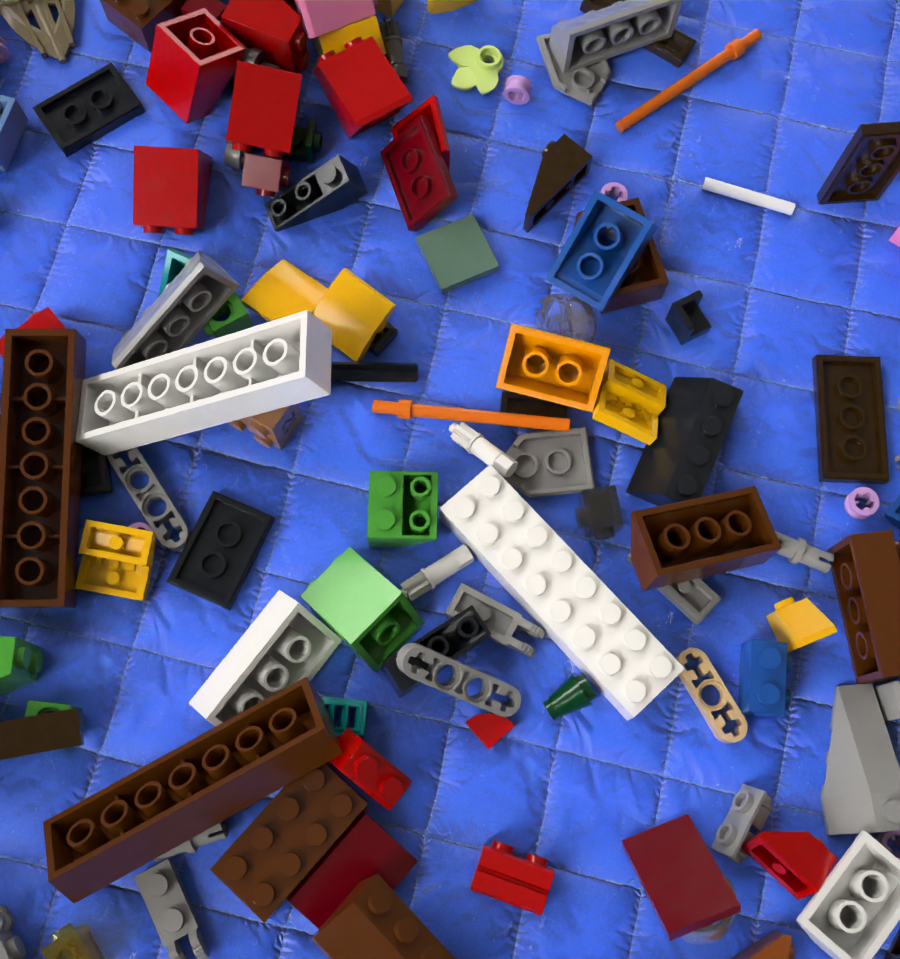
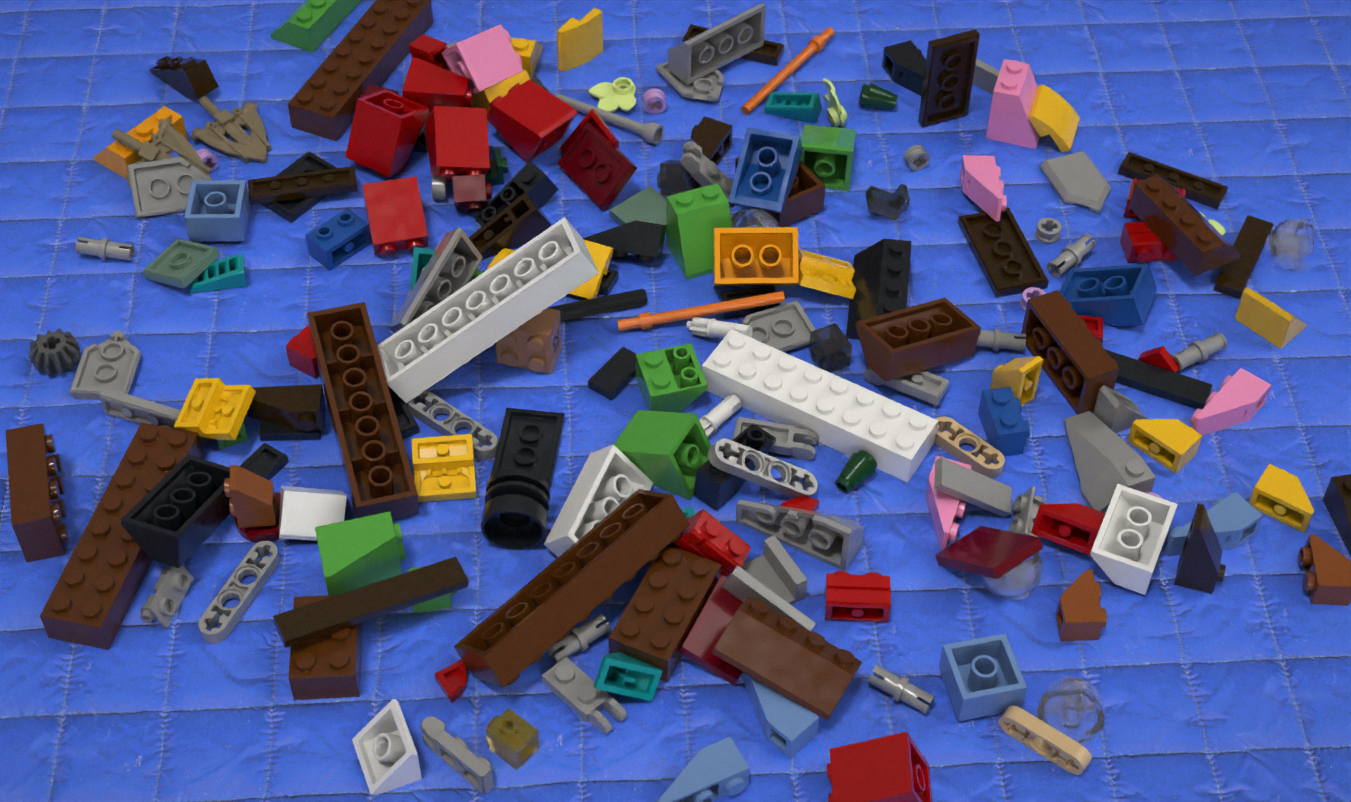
camera: 15 degrees left, 25 degrees down
black panel [665,290,712,345] -> none
white bar [702,177,796,216] -> none
none -> dark brown tile [248,166,358,205]
none -> blue brick [305,208,372,271]
none -> red tile [434,659,468,703]
none -> dark brown slope [469,193,551,260]
none -> black wheel [481,469,550,550]
none -> light grey piece [555,94,664,145]
none -> black slope [583,220,666,262]
none -> black tile [588,347,636,400]
none -> teal slope [593,652,662,701]
none -> clear smoke brick [657,160,694,196]
none -> bright green slope [666,183,732,280]
none -> light grey hinge [680,141,733,206]
none -> light grey tile [722,566,816,631]
none -> light grey wedge [736,499,864,571]
none -> light grey panel [743,535,807,605]
none -> teal slope [764,92,822,123]
none -> bright green slope [800,124,856,191]
none -> yellowish green plate [822,79,848,128]
none -> dark green cone [859,83,898,110]
none -> clear smoke bracket [865,184,910,221]
none -> black slope [882,40,926,96]
none -> light grey bush [903,145,930,171]
none -> bright pink slope [926,456,972,551]
none -> light grey tile [934,457,1011,517]
none -> bright pink slope [960,155,1007,221]

